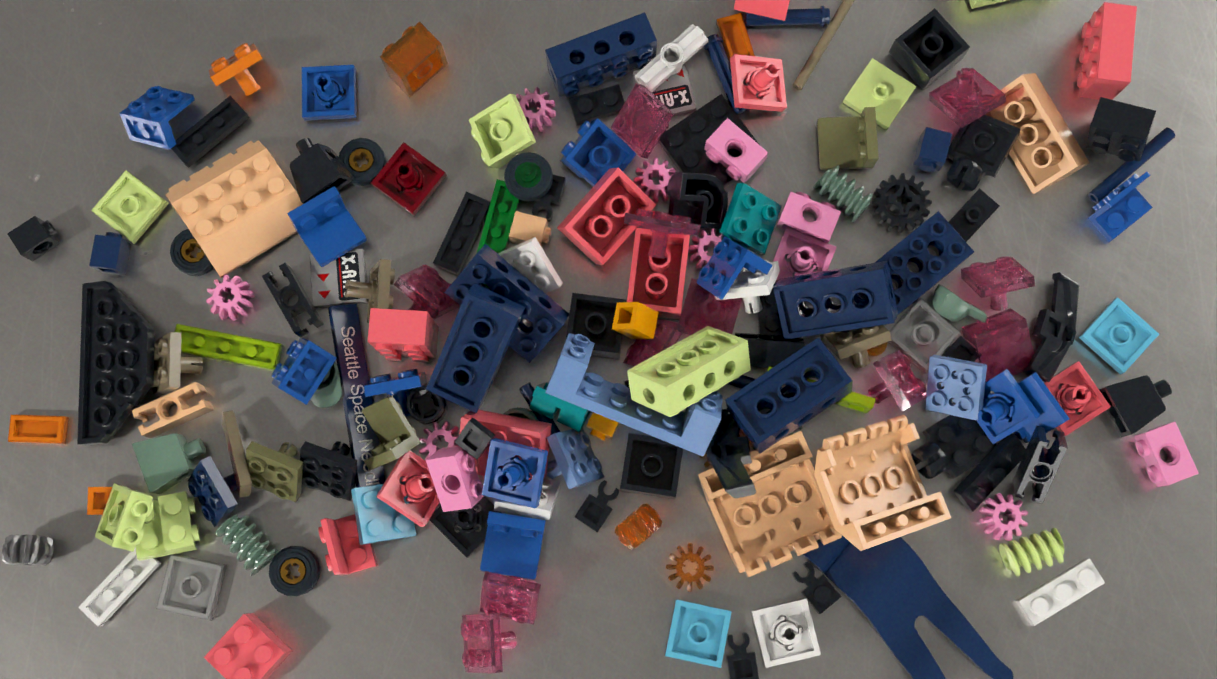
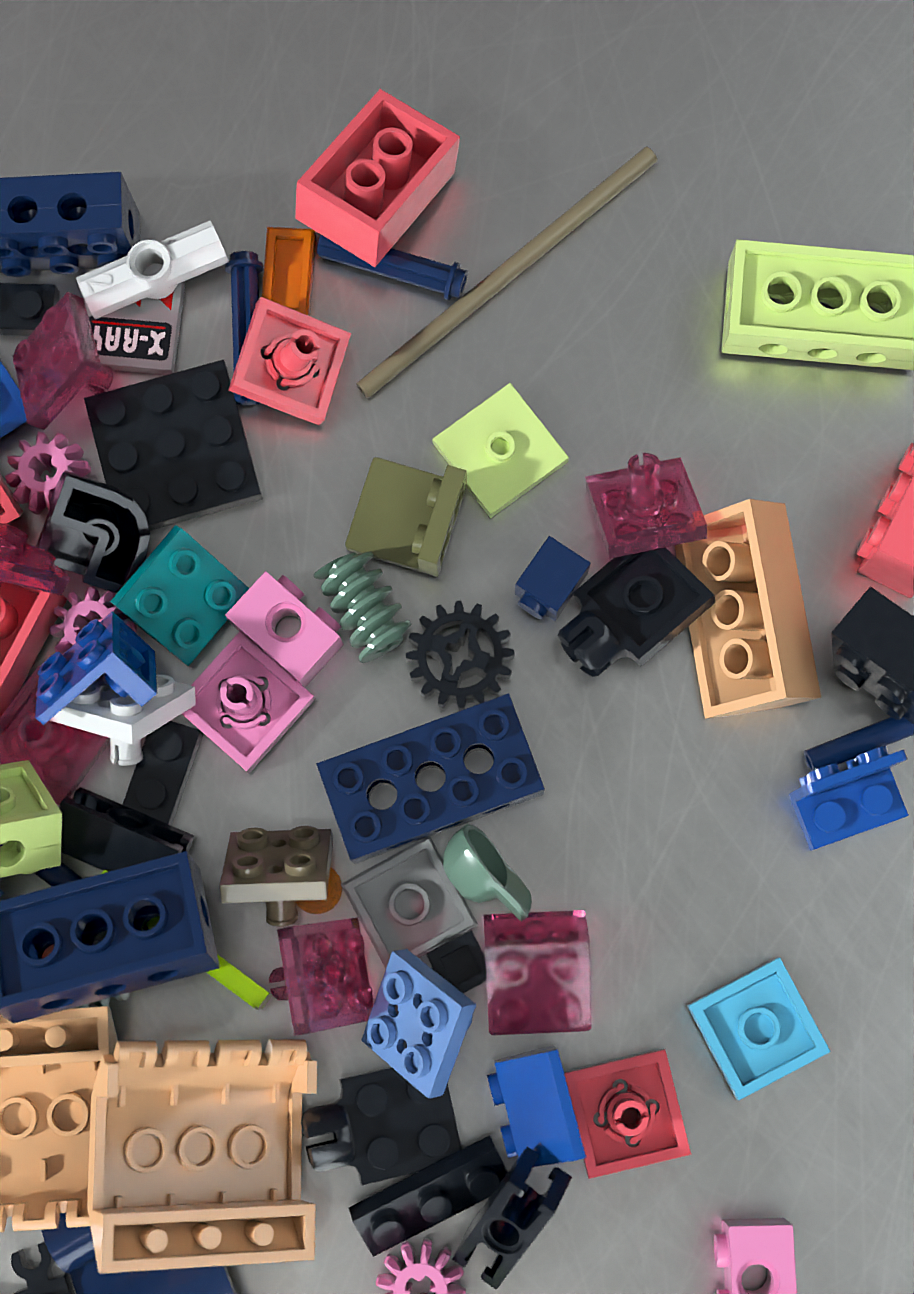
camera: 20 degrees right, 0 degrees up
bright pink brick [704,118,768,183] -> none
dark blue brick [773,261,898,339] -> none
black brick [889,8,970,90] -> none
black plate [949,188,1000,242] -> none
clear pink plate [961,256,1035,311] -> none
blue plate [977,369,1041,444] -> none
black plate [1022,272,1080,382] -> none
black torso [1099,375,1172,437] -> none

